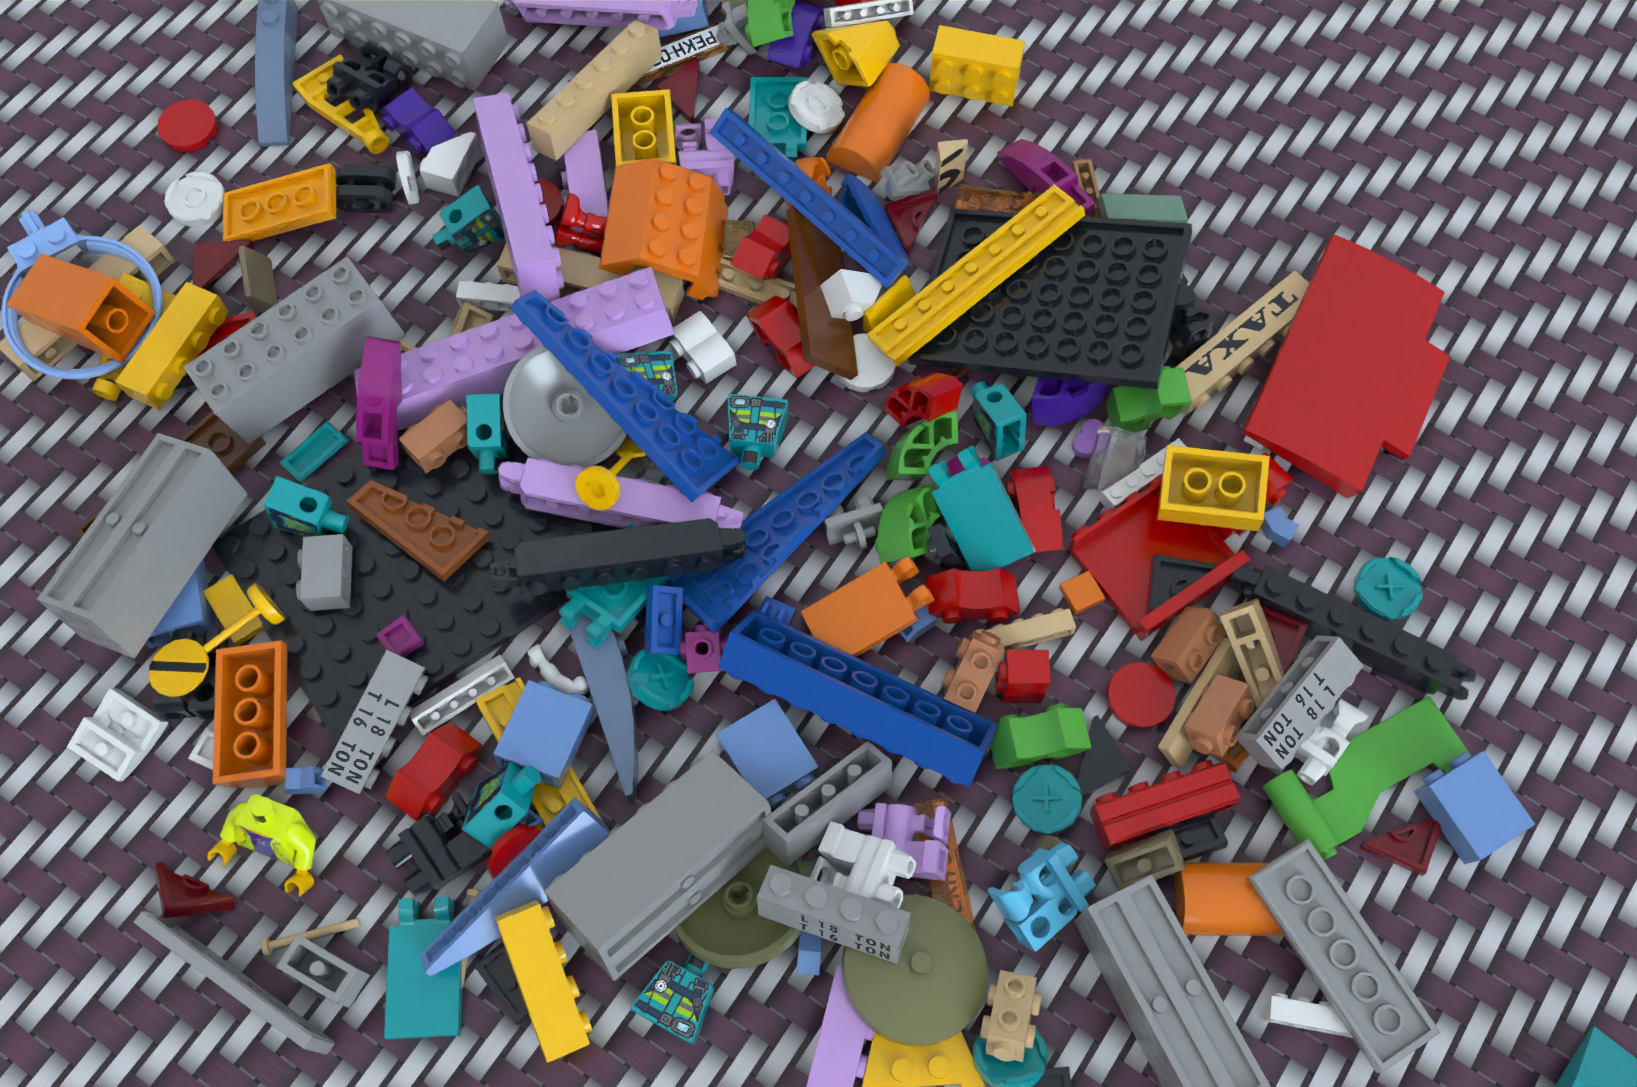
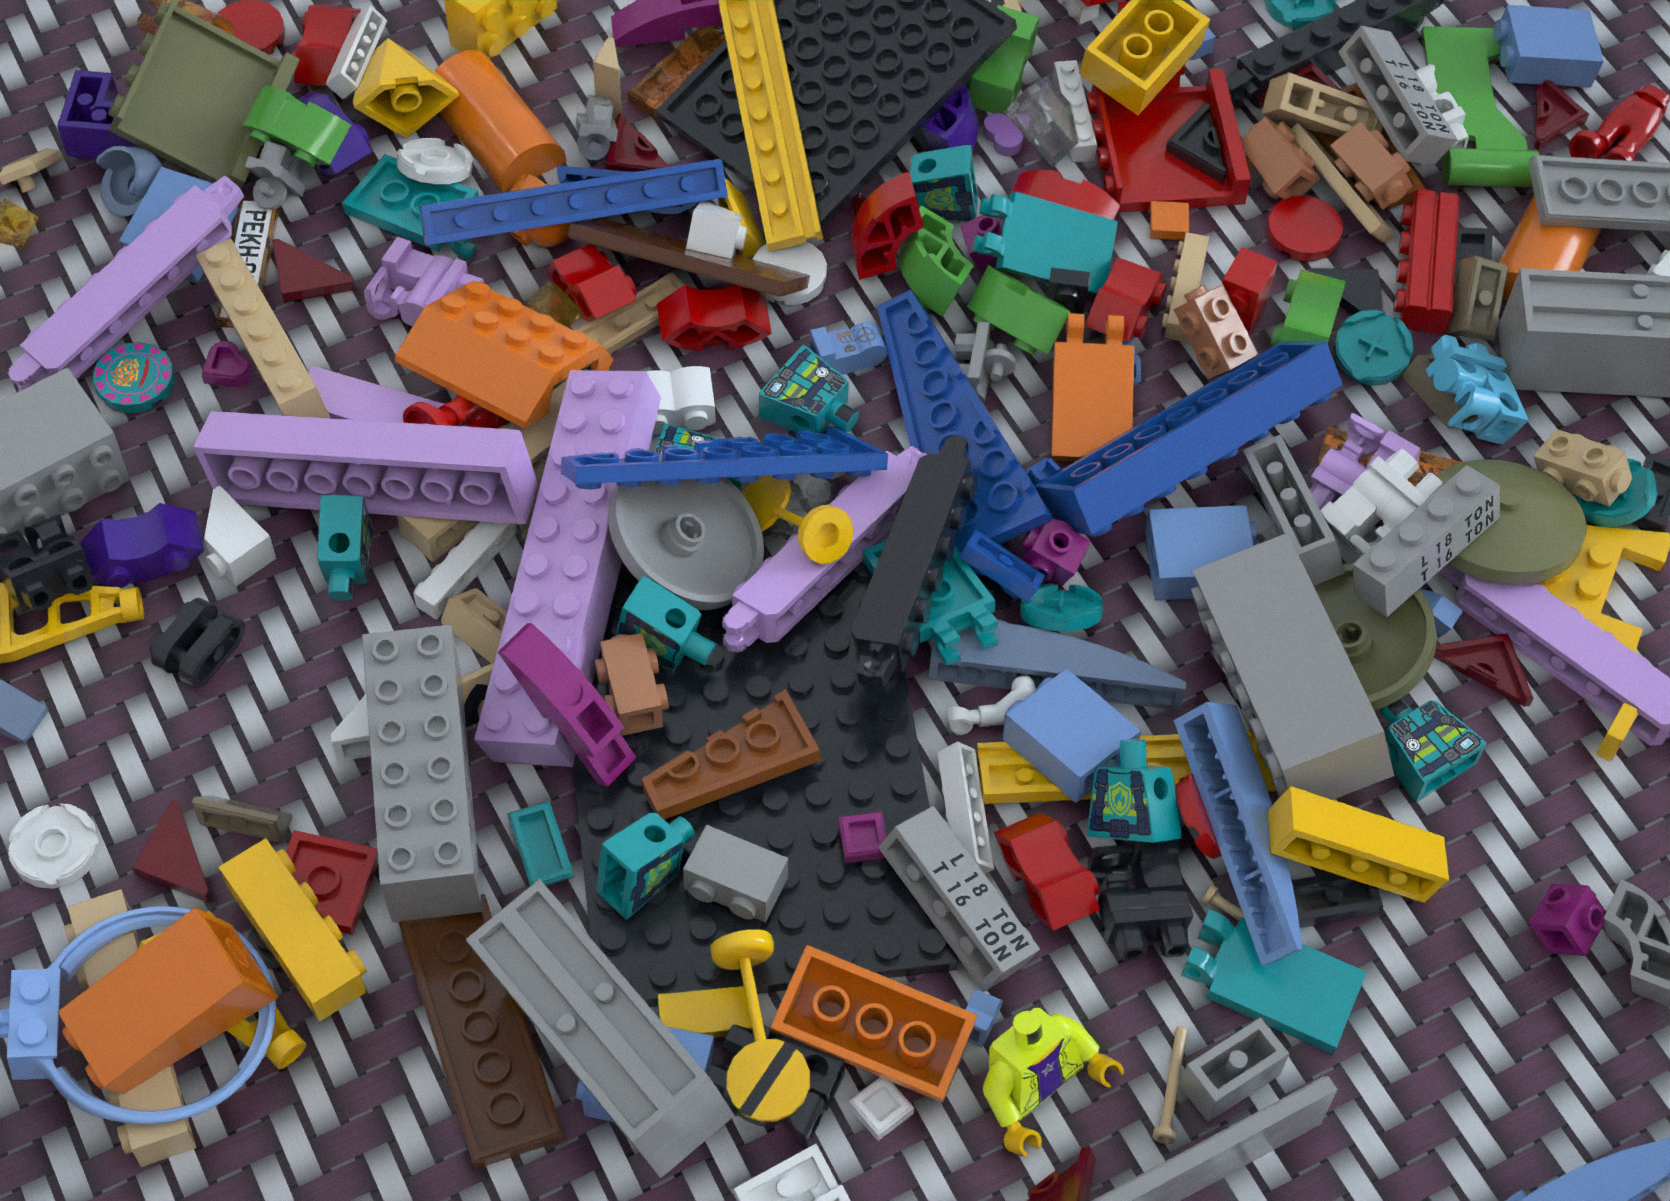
camera: 65 degrees left, 10 degrees down
light orange tile [223,163,336,241] -> none
white tile [396,150,420,205] -> none
yellow brick [611,89,677,166] -> none
none -> teal tile [93,342,175,414]
none -> medium blue leg [809,322,888,375]
none -> dark red tile [1434,633,1534,707]
none -> red piece [1569,85,1670,161]

